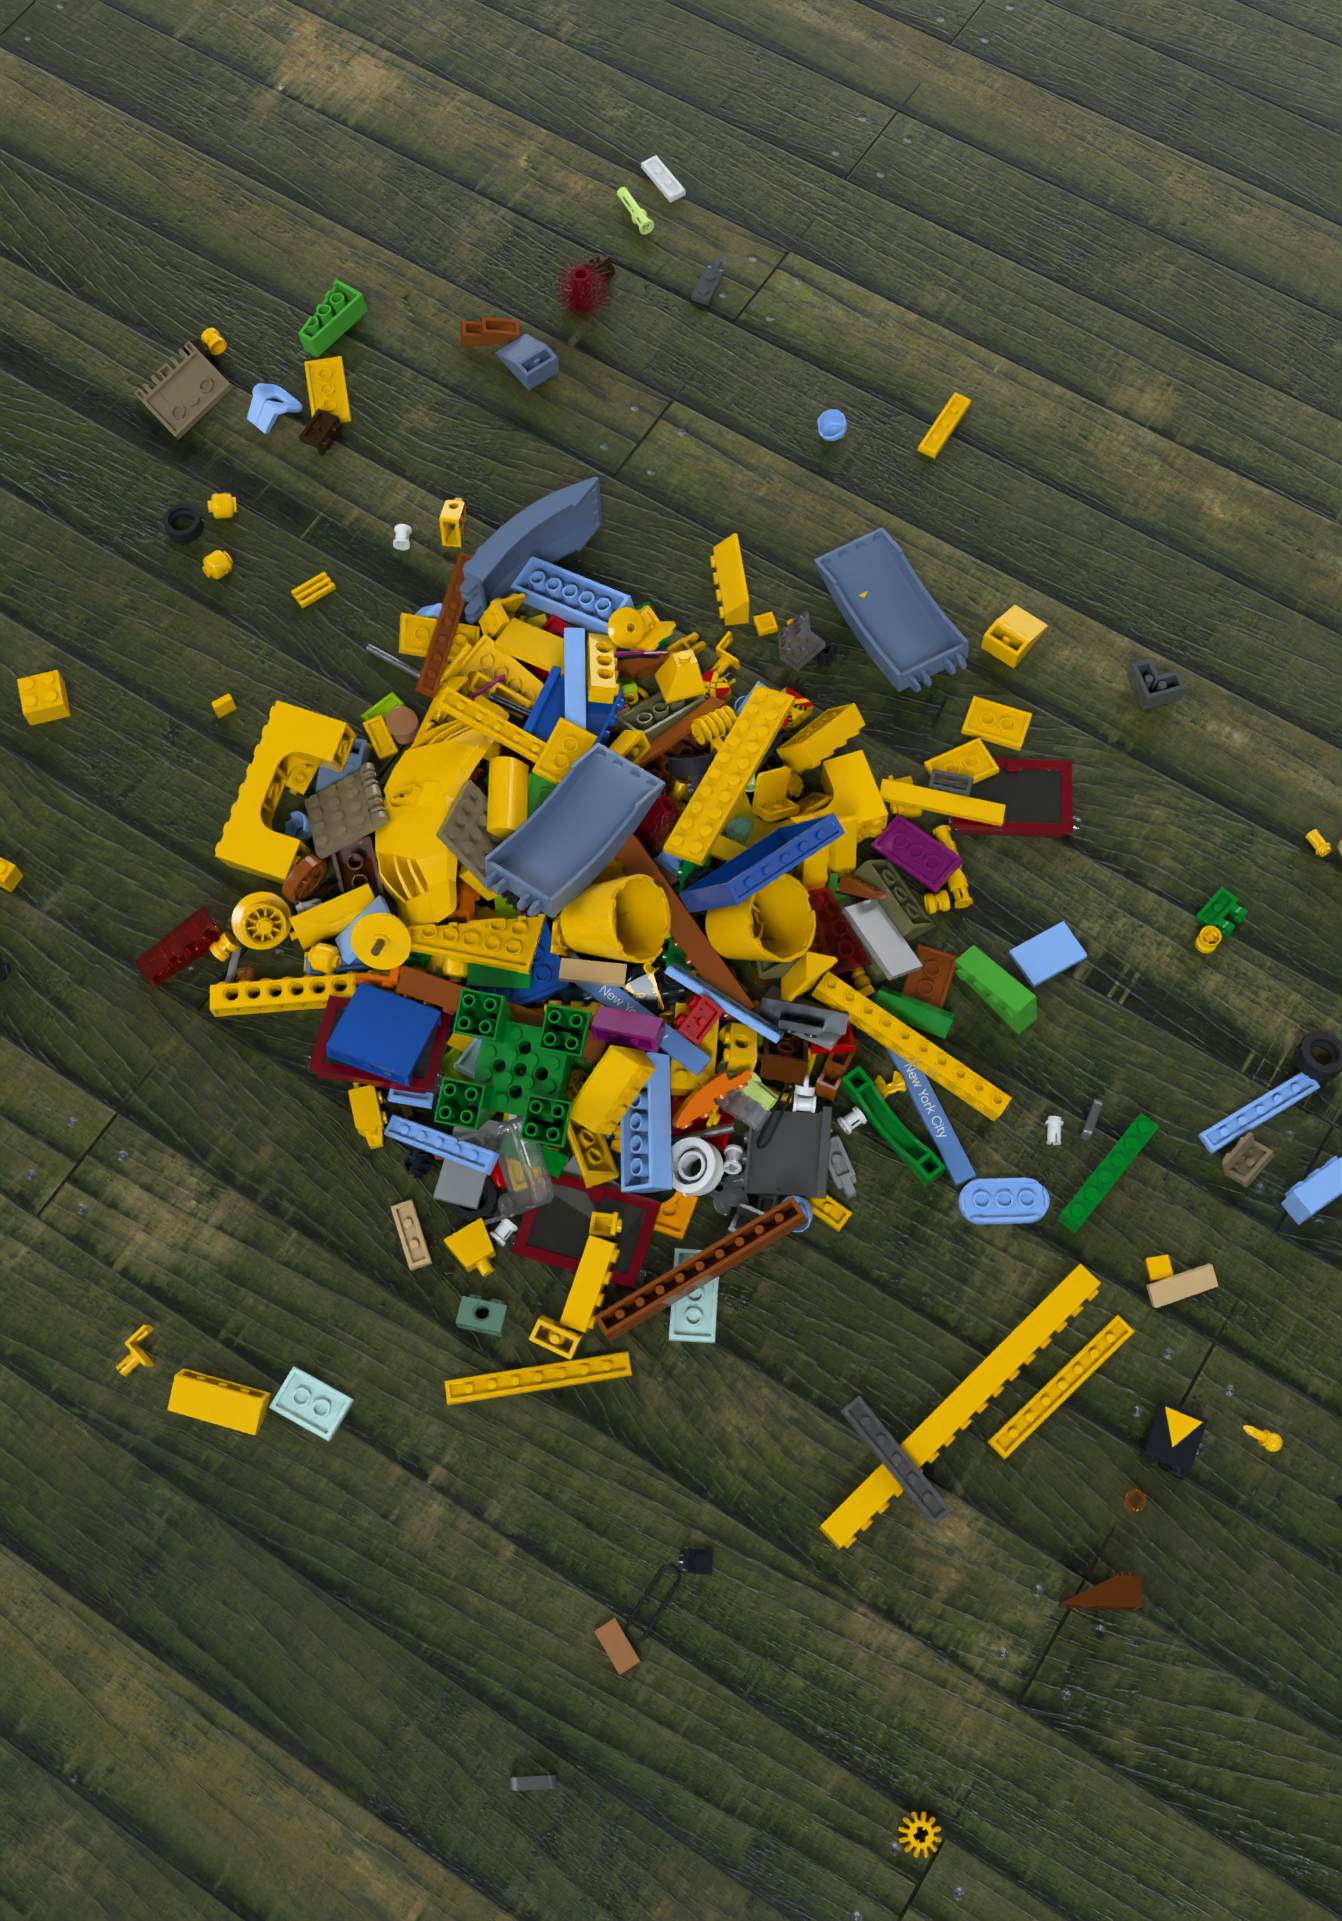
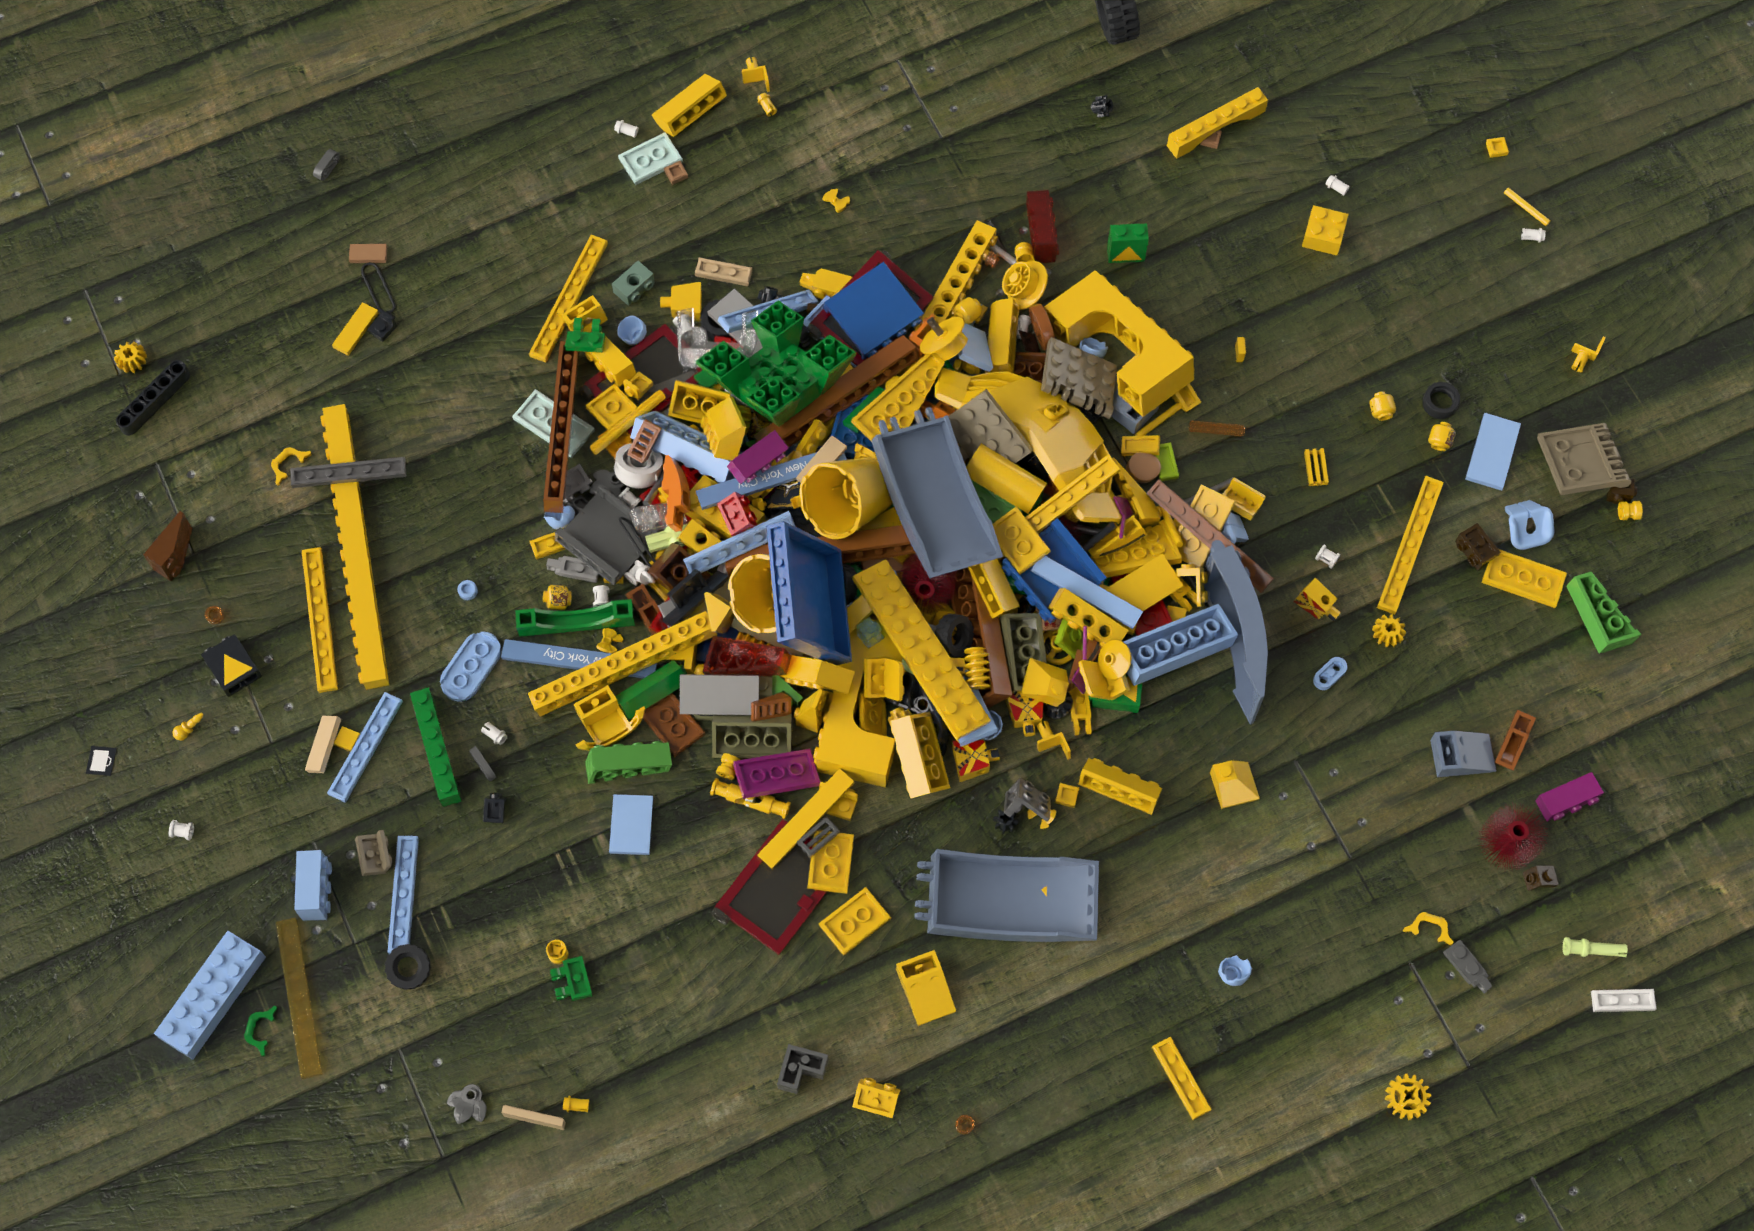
camera: 120 degrees right, 0 degrees up
none -> black beam [116,360,190,436]
none -> yellow helmet [271,447,311,486]
none -> light blue tile [327,692,403,803]
none -> yellow tile [332,302,379,356]
none -> light blue tile [457,580,478,600]
none -> black bracket [483,793,507,823]
none -> yellow head [543,585,571,610]
none -> green plate [565,318,605,352]
none -> yellow piece [574,685,645,751]
none -> yellow tile [586,383,637,431]
none -> yellow axle [590,390,666,455]
none -> white pin [614,120,639,138]
none -> light blue hair [617,315,647,345]
none -> slope [627,419,662,463]
none -> medium nougat tile [664,161,688,185]
none -> yellow pin [757,93,777,117]
none -> yellow piece [822,189,850,213]
none -> yellow bracket [852,1078,900,1118]
none -> clear orange bush [955,1115,974,1135]
none -> green brick [1107,223,1149,263]
none -> clear orange axle [1189,421,1245,436]
none -> yellow slope [1210,760,1260,809]
none -> yellow bracket [1222,478,1266,521]
none -> light blue plate [1313,657,1347,690]
none -> yellow gear [1372,614,1406,647]
none -> yellow plate [1377,476,1444,615]
none -> yellow gear [1385,1074,1431,1120]
none -> yellow helmet [1403,912,1453,945]
none -> light blue tile [1465,413,1521,491]
none -> magenta brick [1535,772,1604,821]
none -> yellow bracket [1571,336,1606,372]

